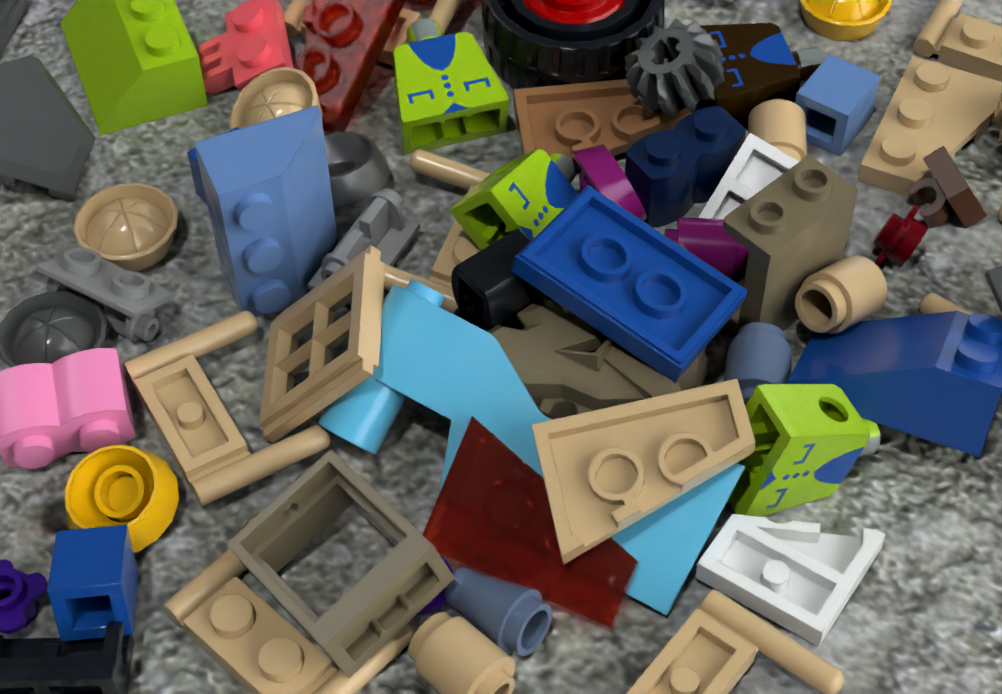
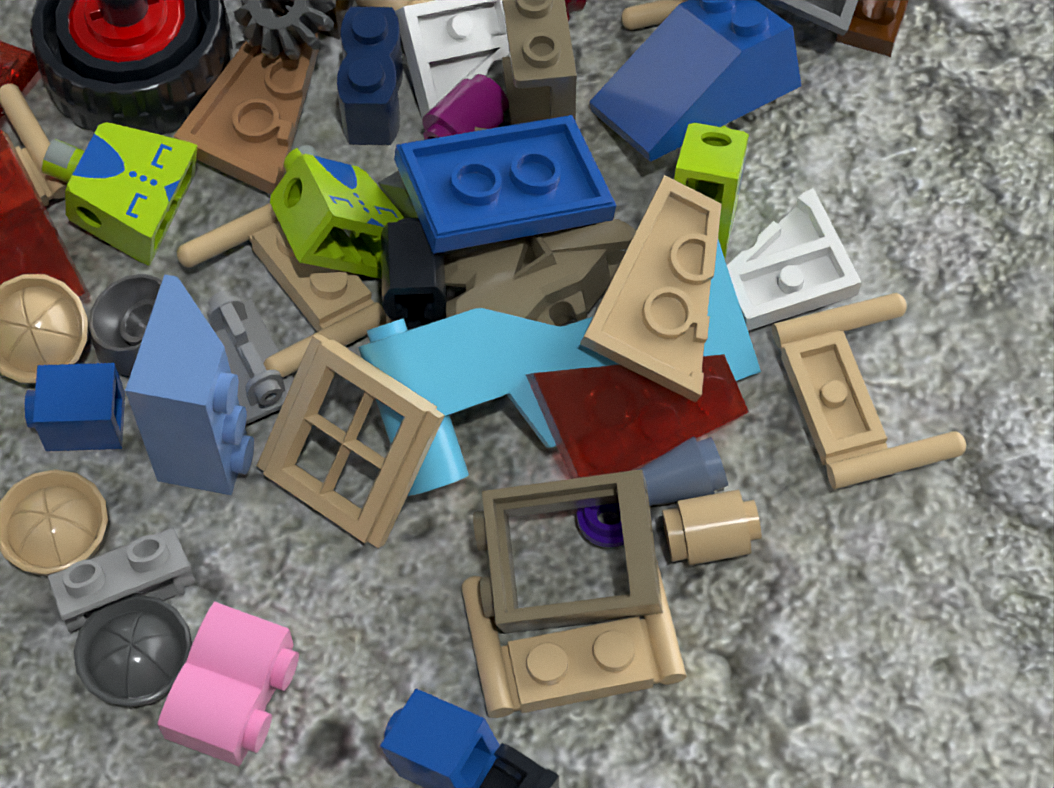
camera: 55 degrees left, 10 degrees up
yellow hat [64,444,179,553] -> none
tan plate [123,311,331,507] -> none
magenta hat [571,144,647,221] -> none
sand blue brick [724,322,792,406] -> none
tan brick [795,255,887,334] -> none

